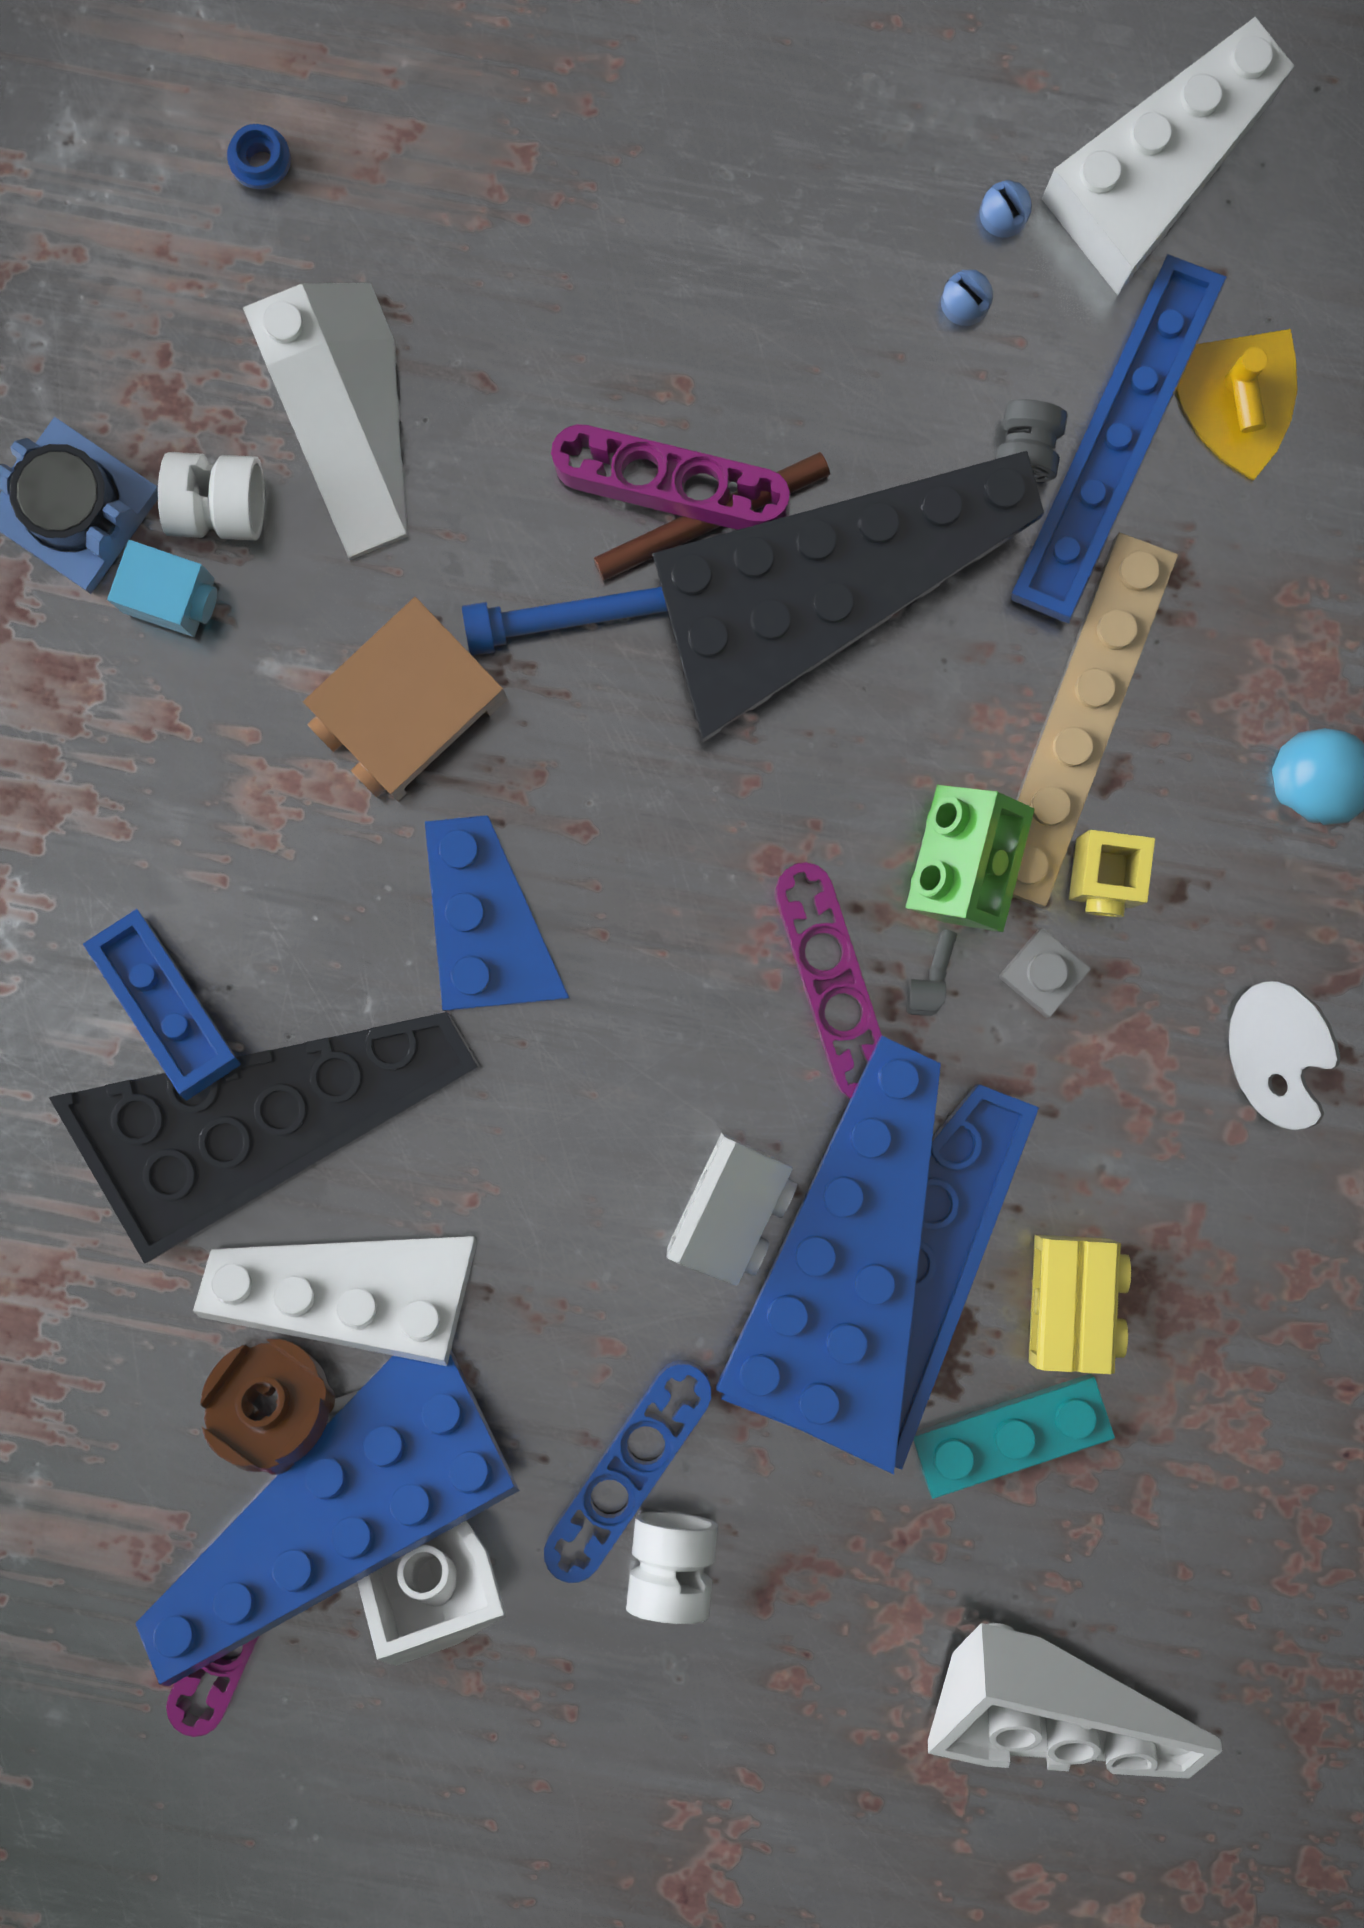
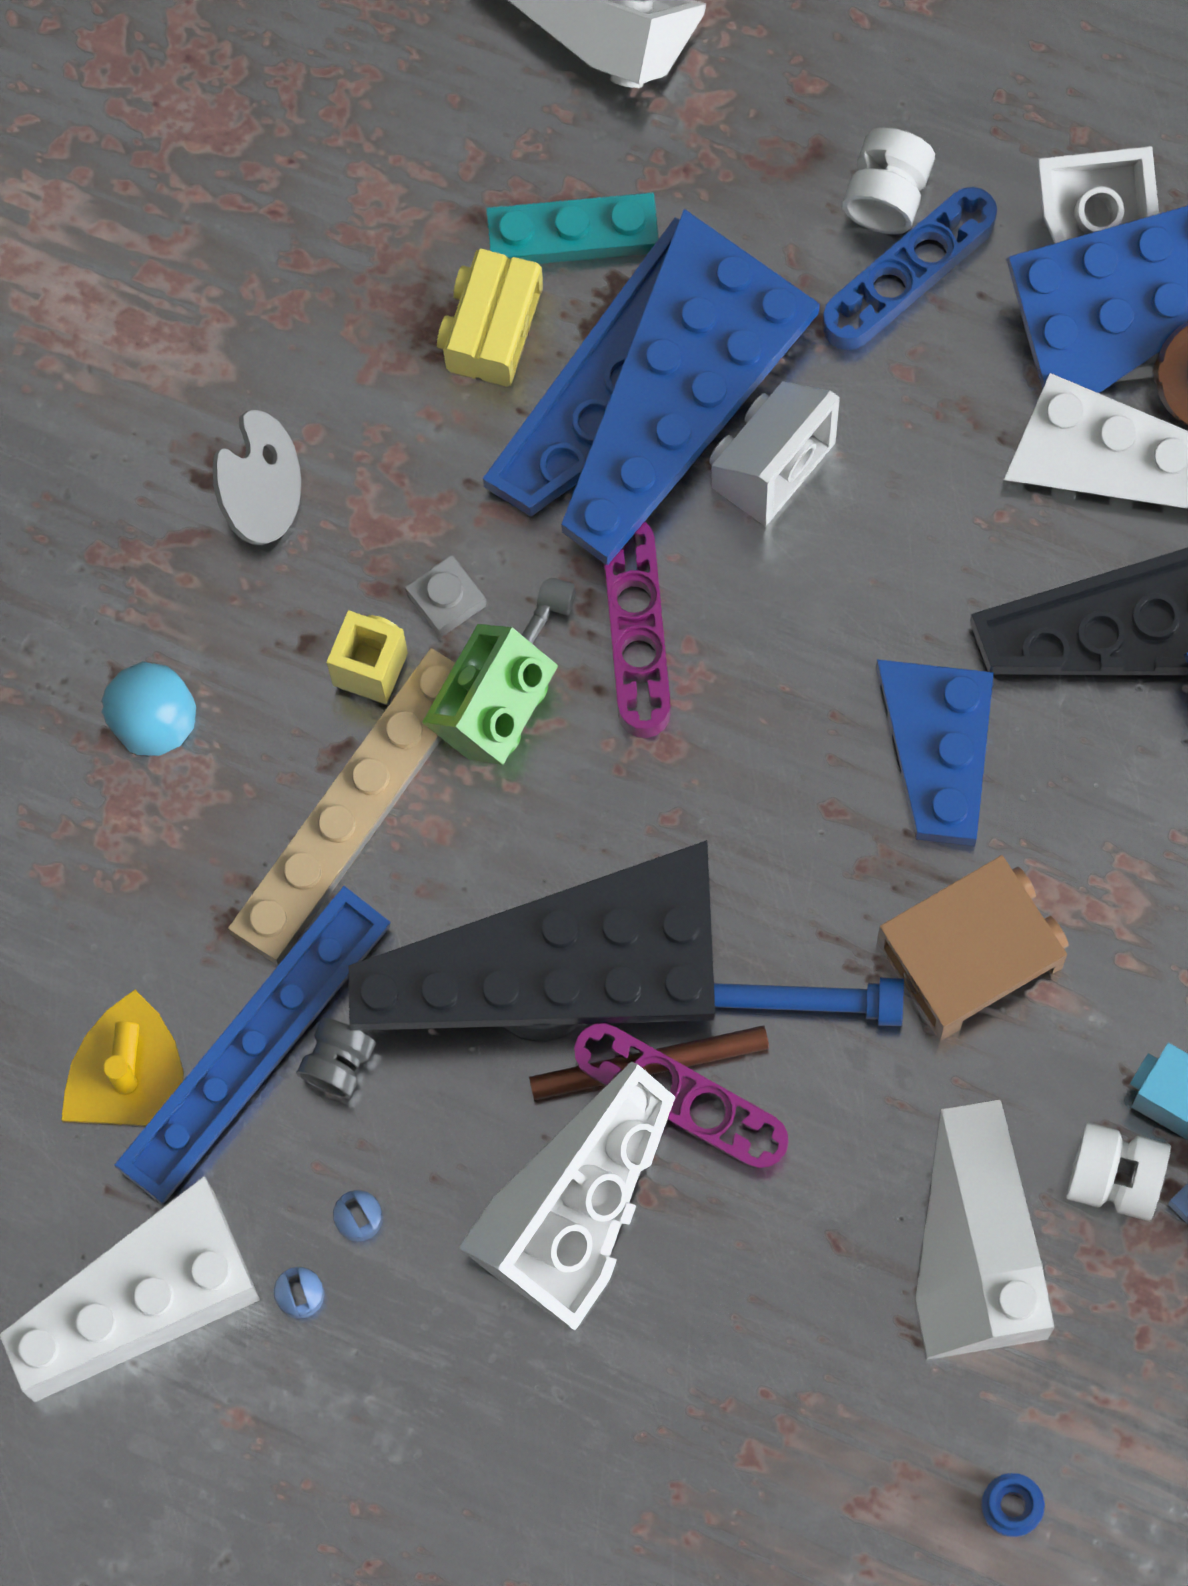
camera: 160 degrees left, 15 degrees down
none -> white wedge [459,1062,675,1330]

